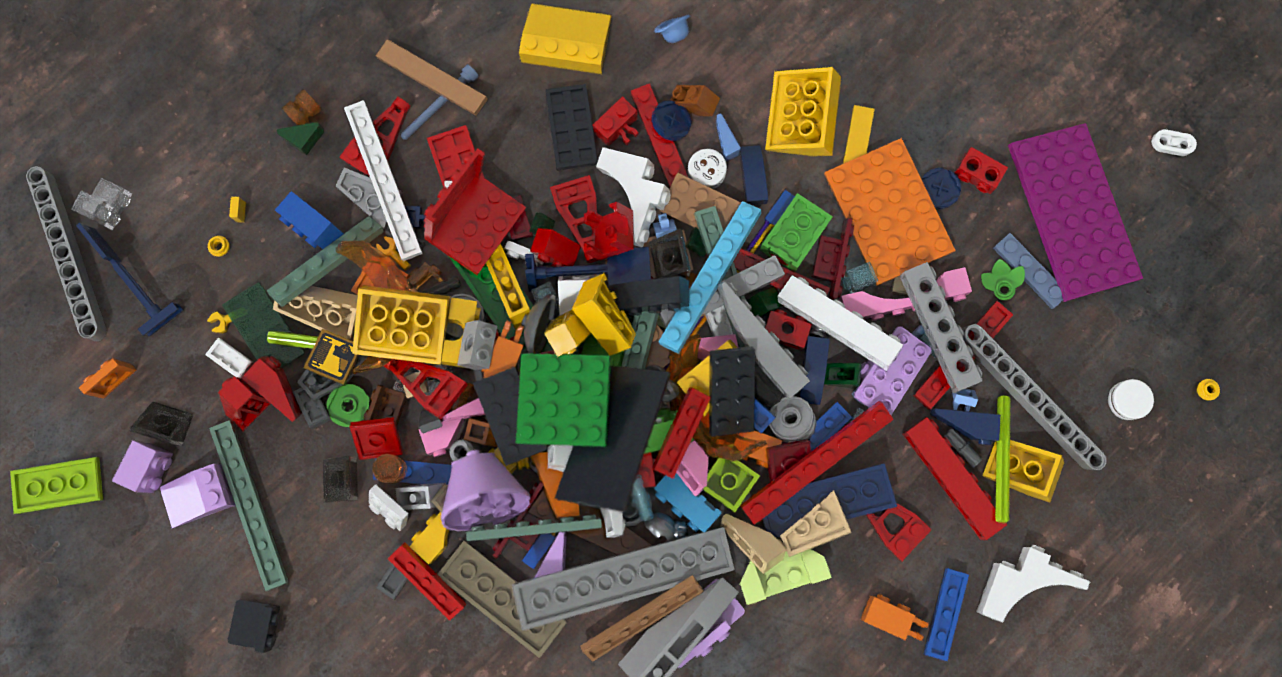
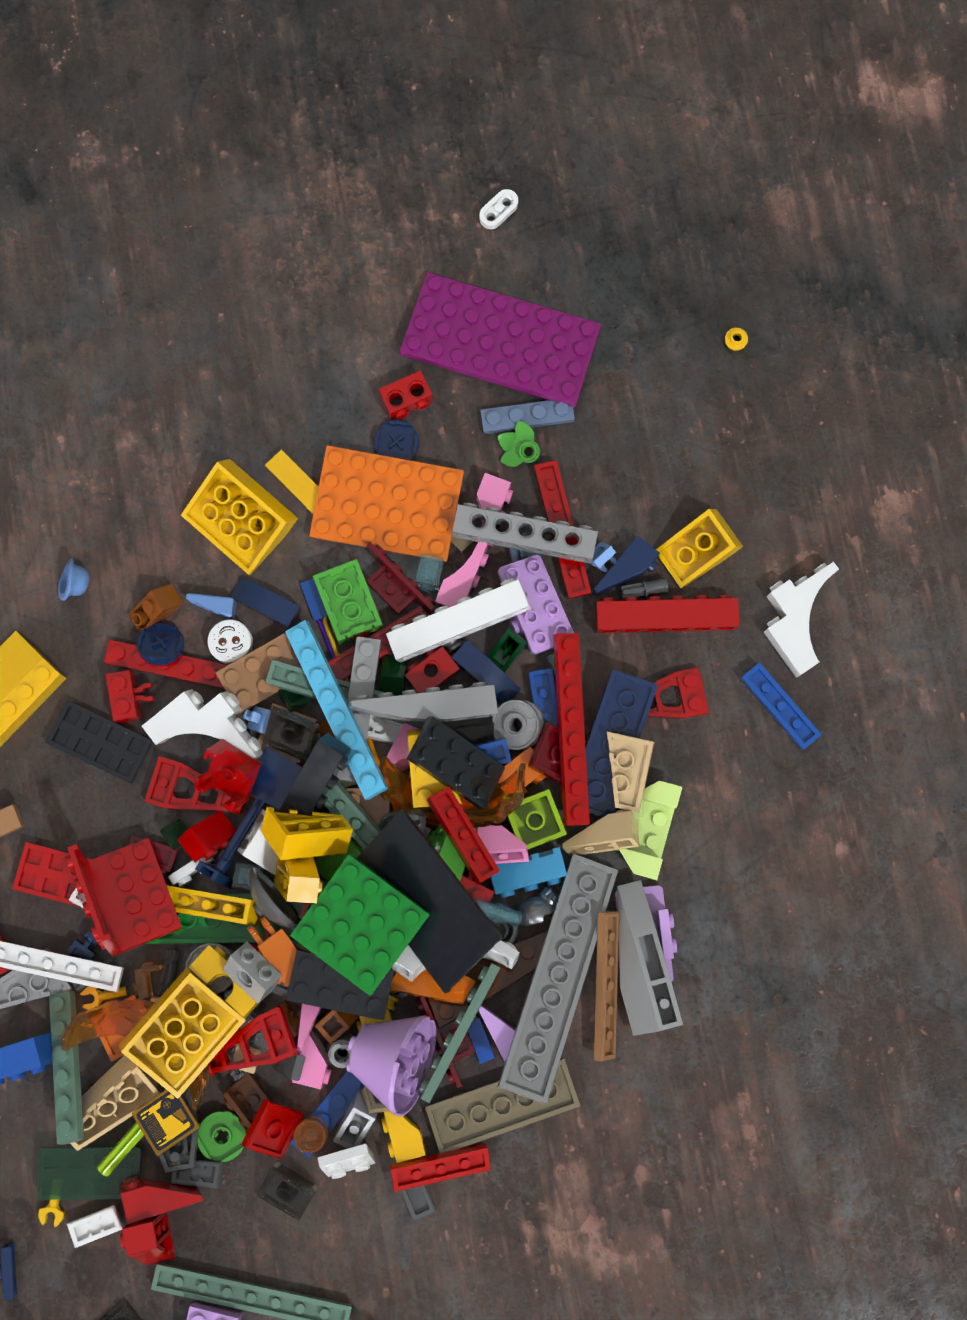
camera: 60 degrees left, 0 degrees up
orange hinge [860,594,929,641] -> none
light grey beam [962,324,1107,470] -> none
lime axle [995,395,1011,523] -> none
white head [1108,379,1154,420] -> none

